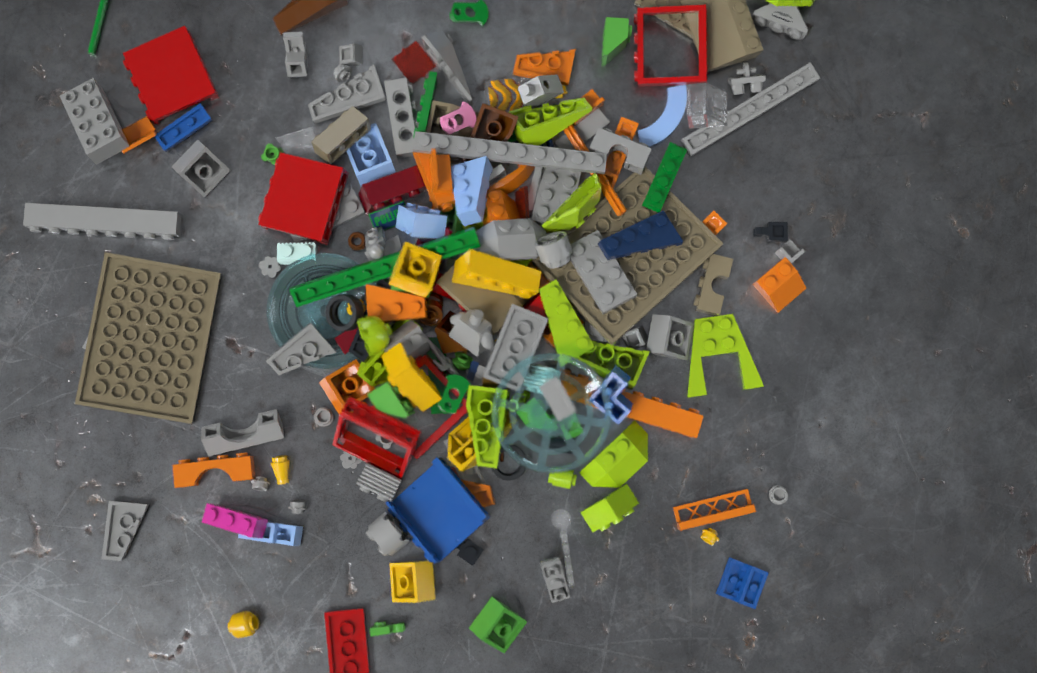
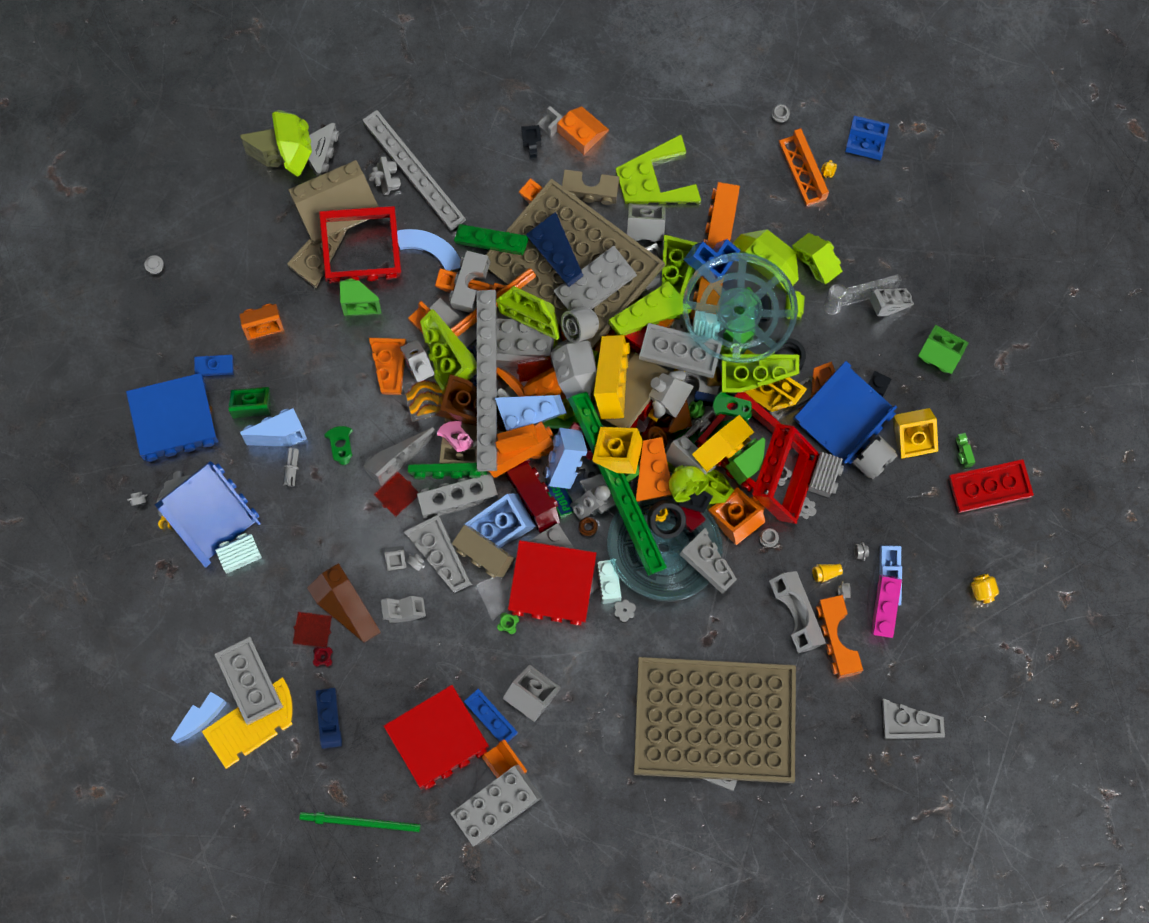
camera: 100 degrees left, 10 degrees down
light grey brick [23,203,182,240] -> none
light grey panel [539,376,576,422] -> none
clear slope [687,82,728,129] -> none

